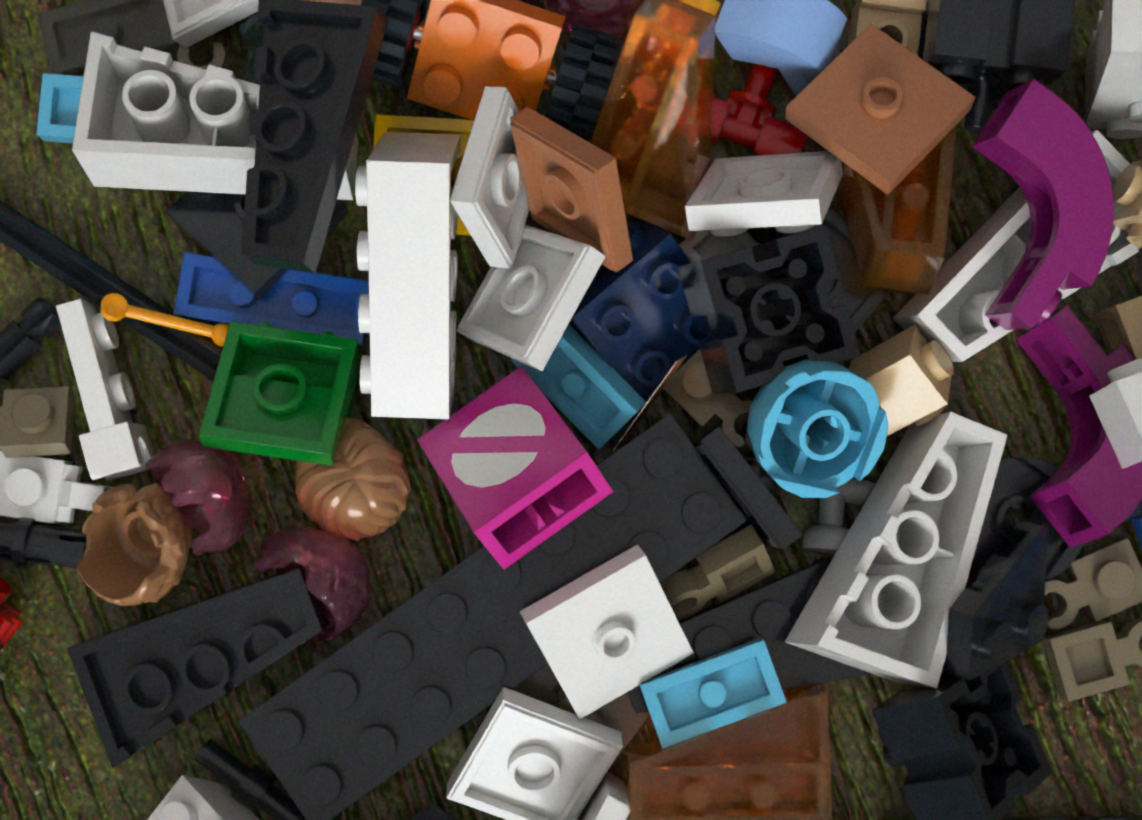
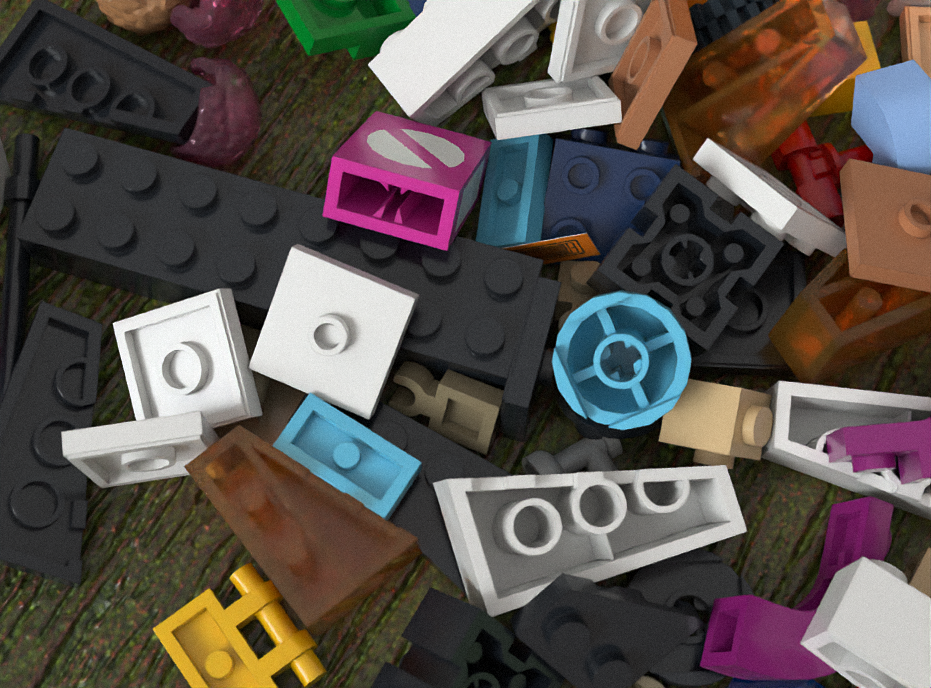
camera: 55 degrees right, 15 degrees down
medium nougat hair [295,417,411,541] -> none

